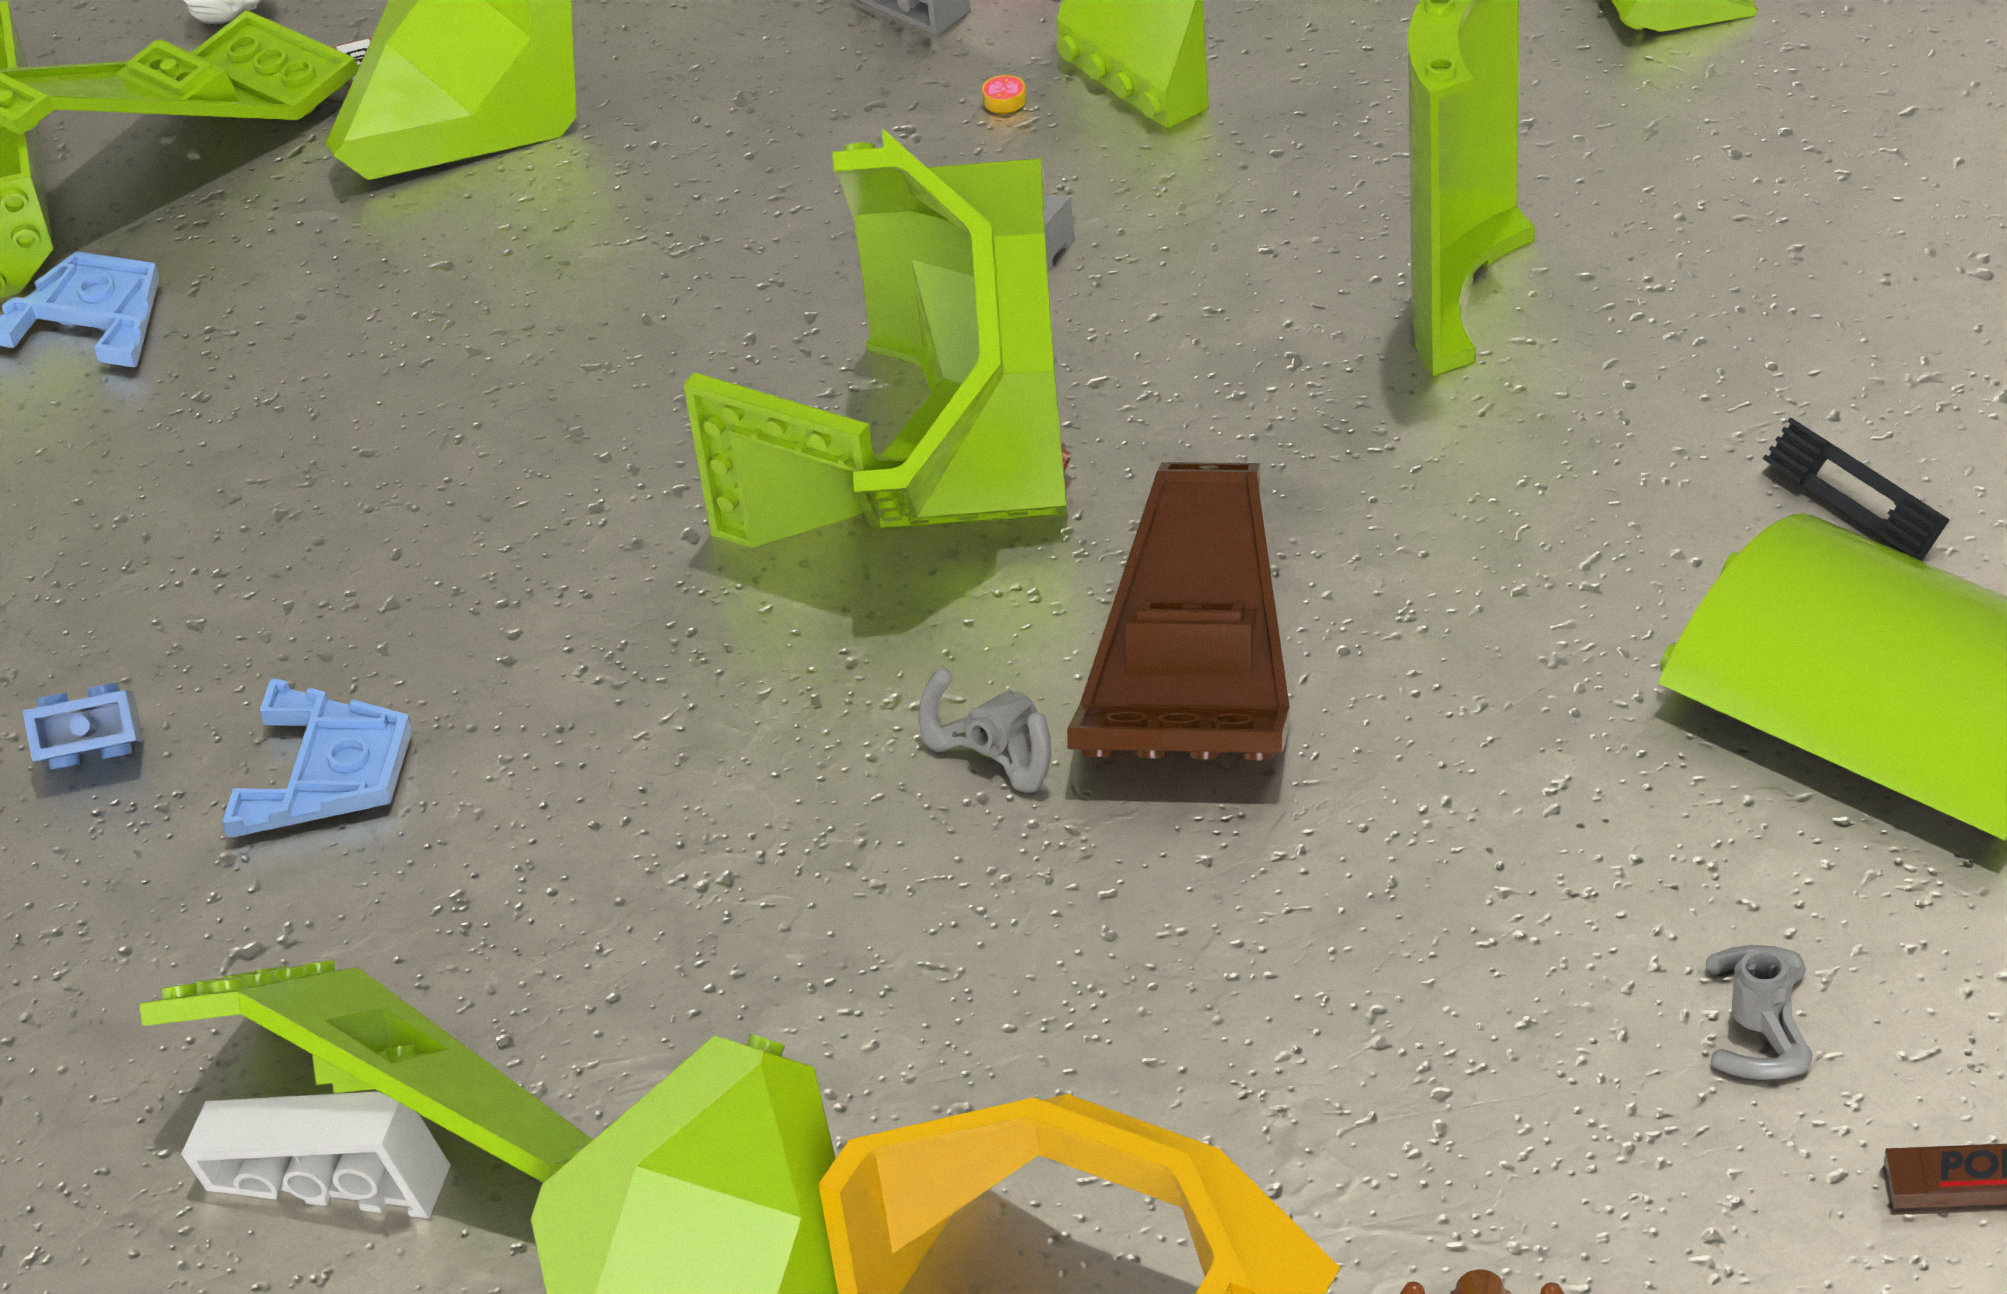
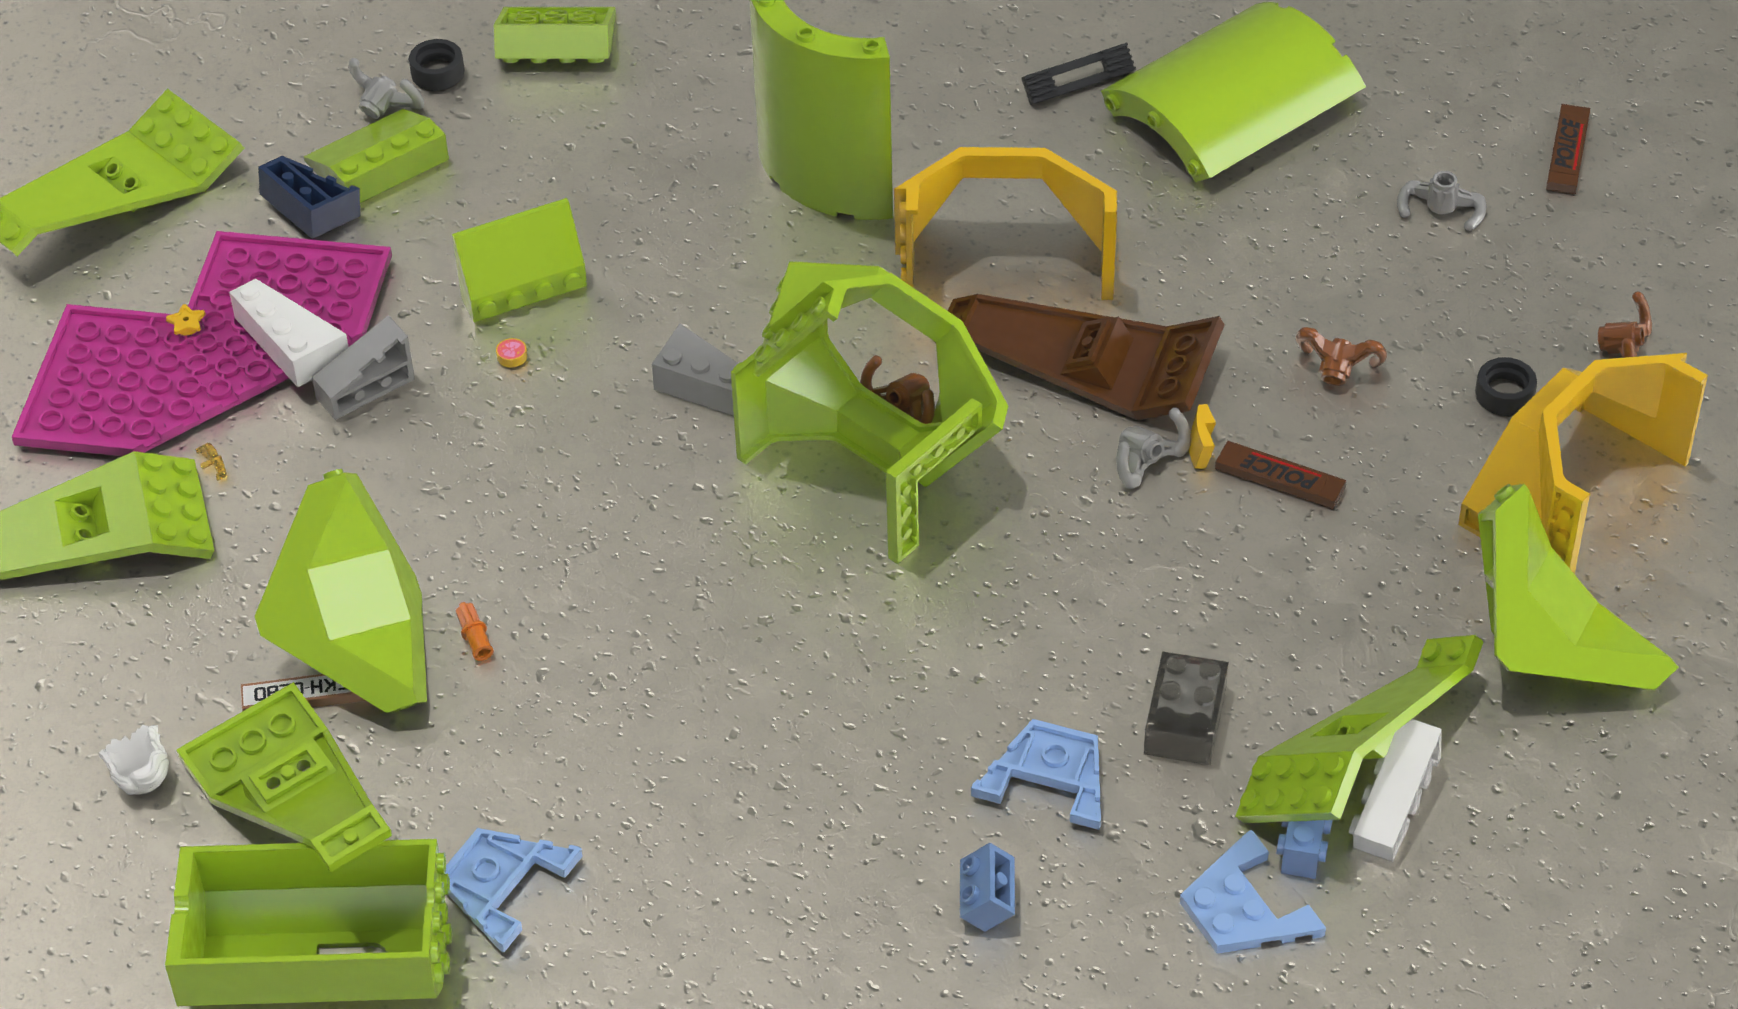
camera: 80 degrees left, 5 degrees up
none -> orange axle [456,602,494,661]
none -> yellow panel [894,147,1117,300]
none -> clear smoke piece [1144,651,1229,765]
none -> light blue wing [1180,830,1326,954]
none -> yellow slope [1189,404,1216,469]
none -> reddish brown tile [1215,441,1346,509]
none -> medium blue brick [1276,820,1332,879]
none -> dark orange piece [1295,327,1387,386]
none -> black tyre [1475,357,1537,416]

